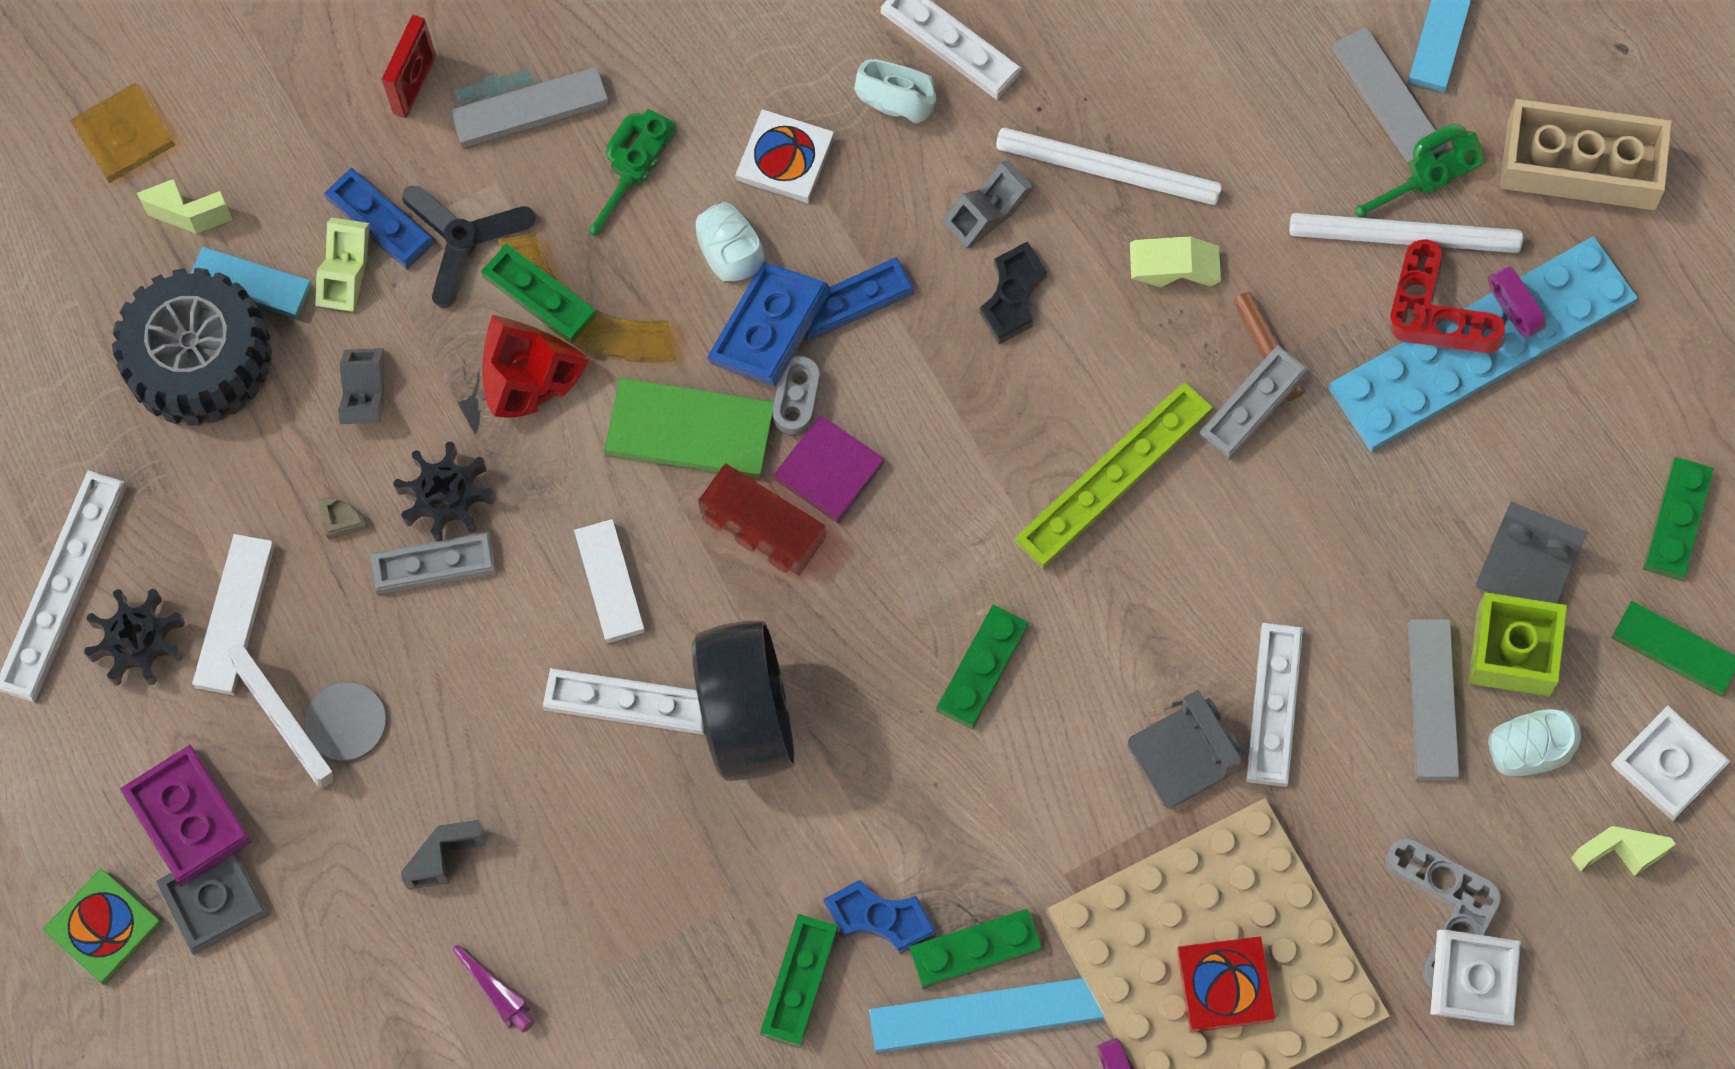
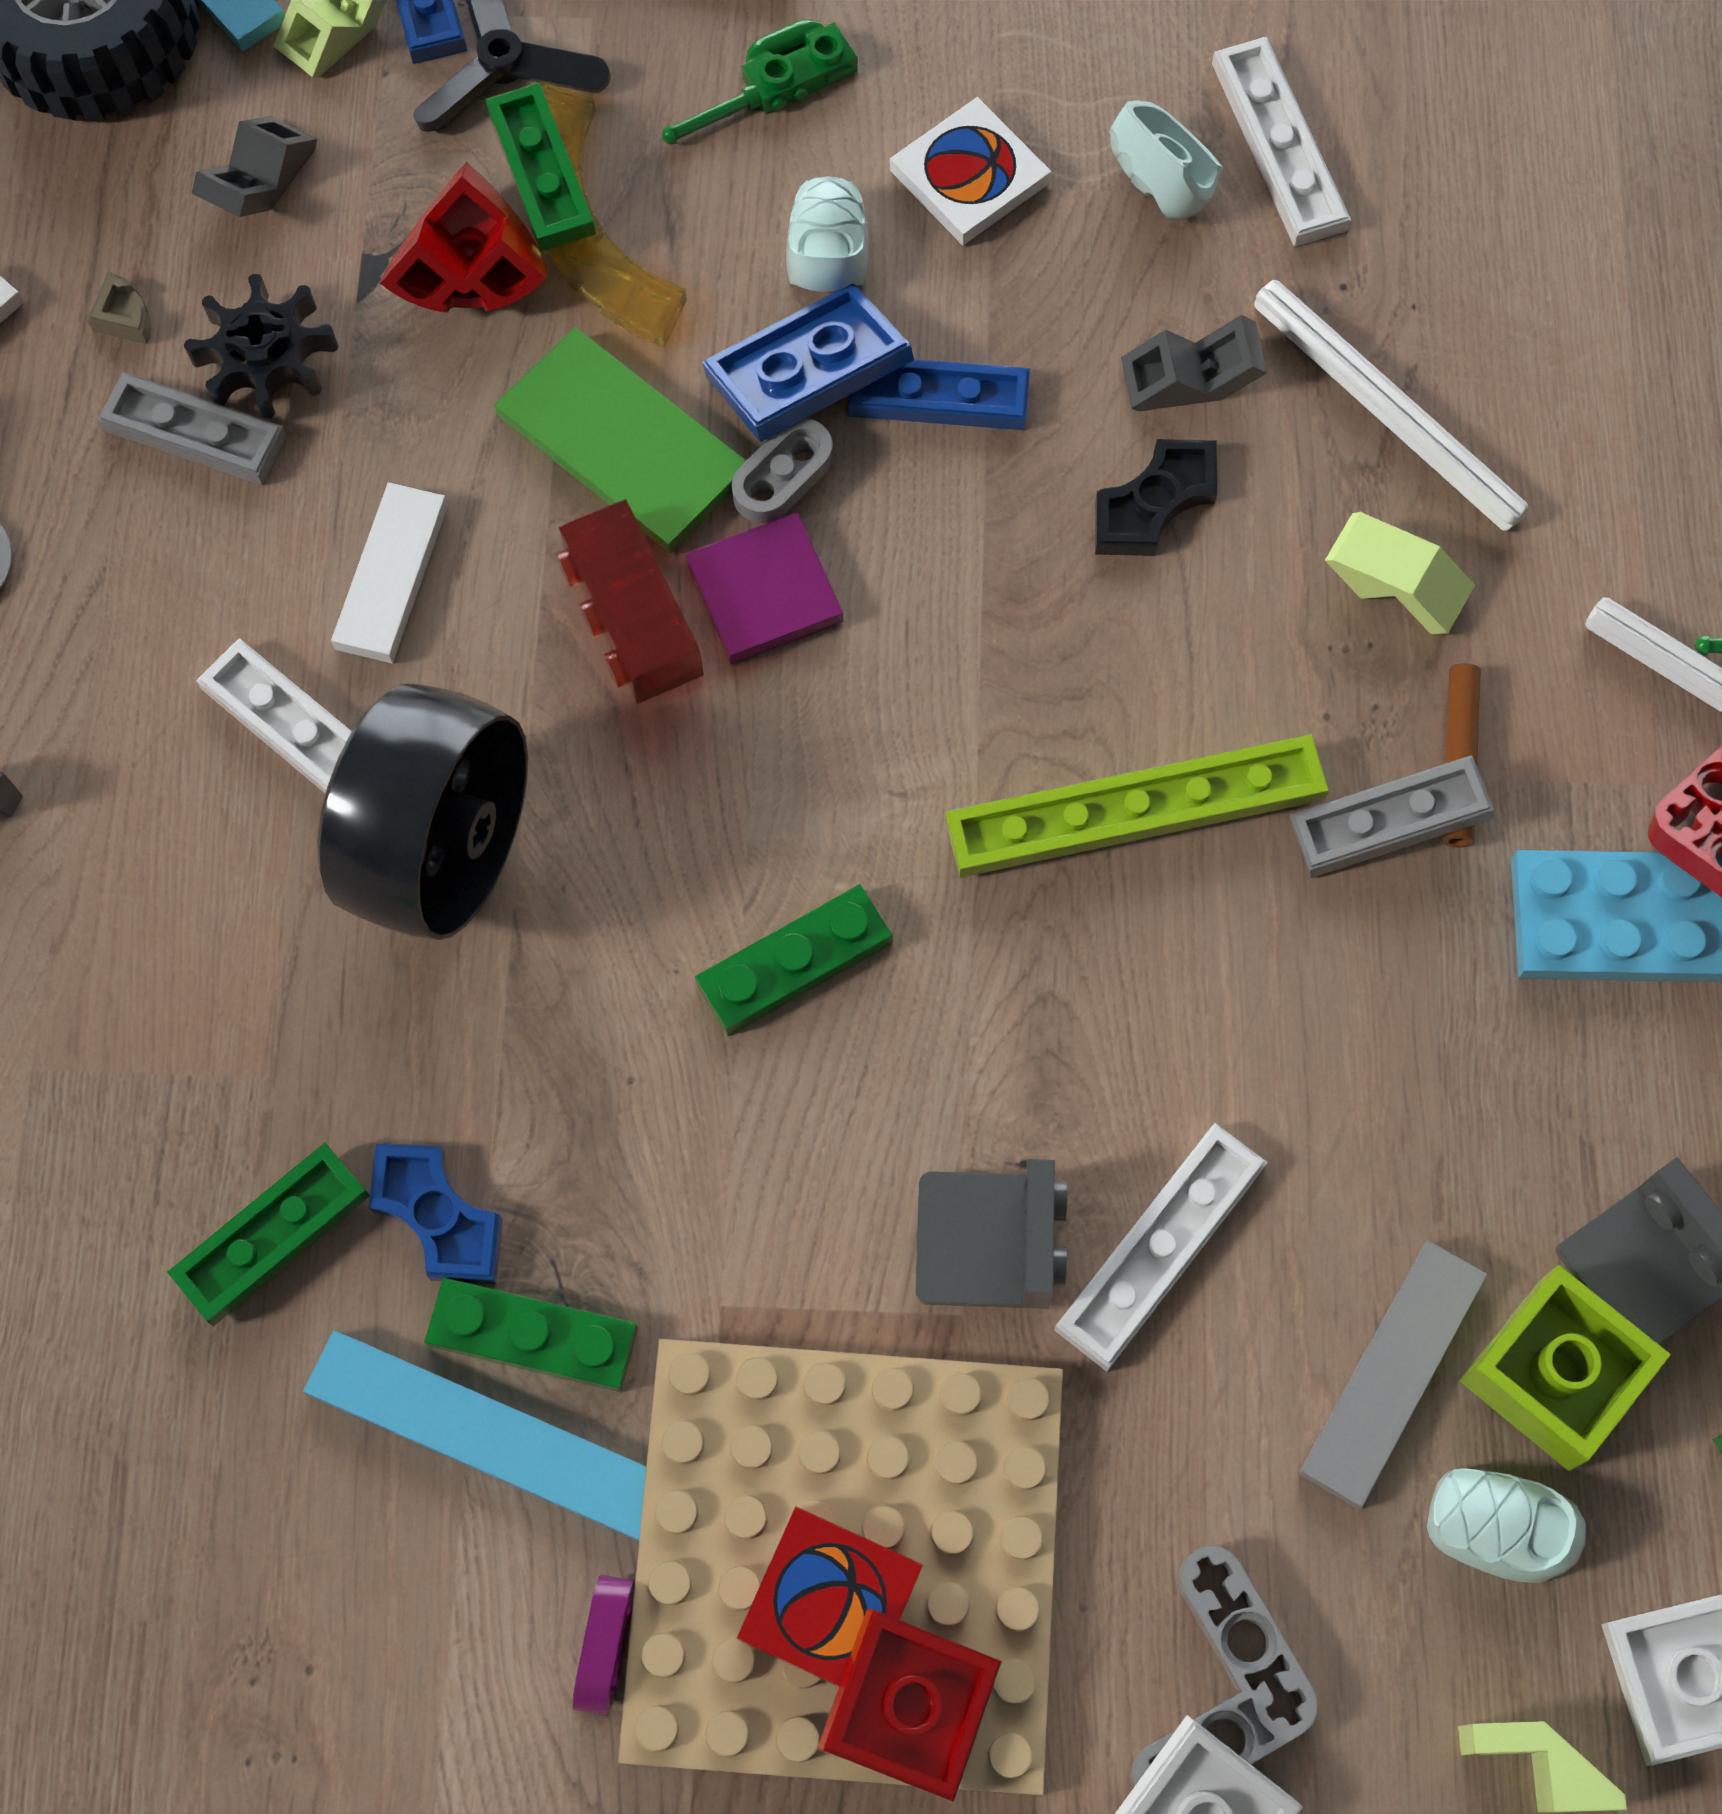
camera: 30 degrees right, 0 degrees up
none -> red tile [817,1609,1002,1802]

